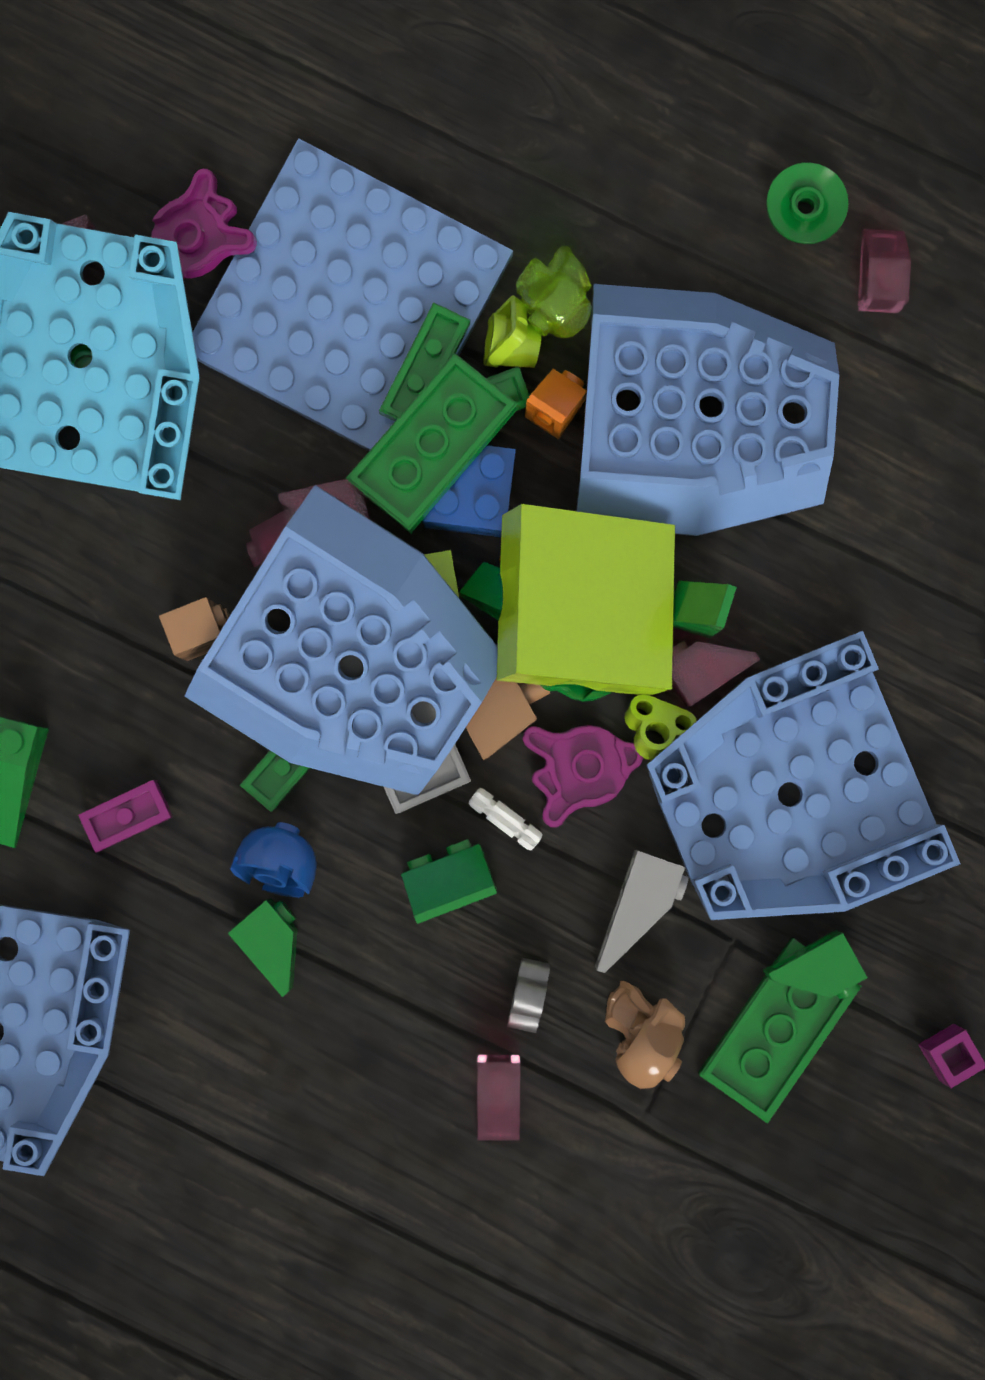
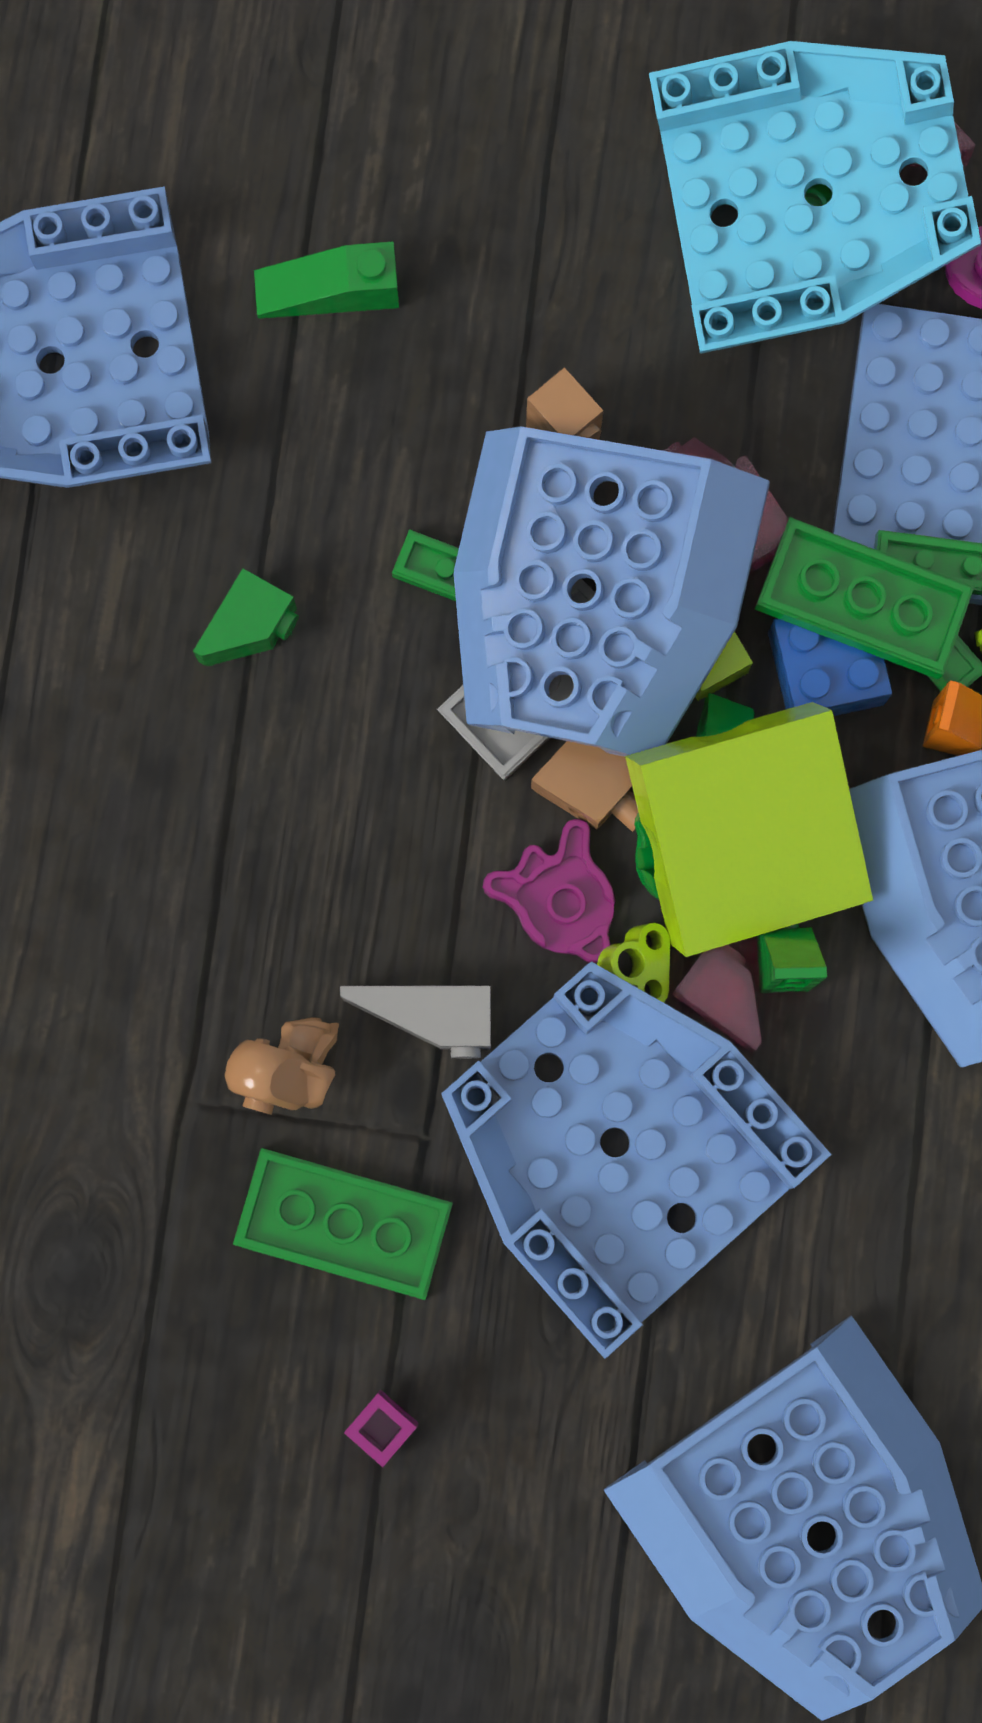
camera: 70 degrees right, 5 degrees down
magenta plate [78,780,173,853] -> none
blue cylinder [230,822,317,898] -> none
green slope [401,839,497,924] -> none
white axle [469,788,542,850] -> none
clear pink slope [477,1055,520,1140] -> none
flat silver piece [507,958,550,1033] -> none
green slope [763,930,868,1000] -> none

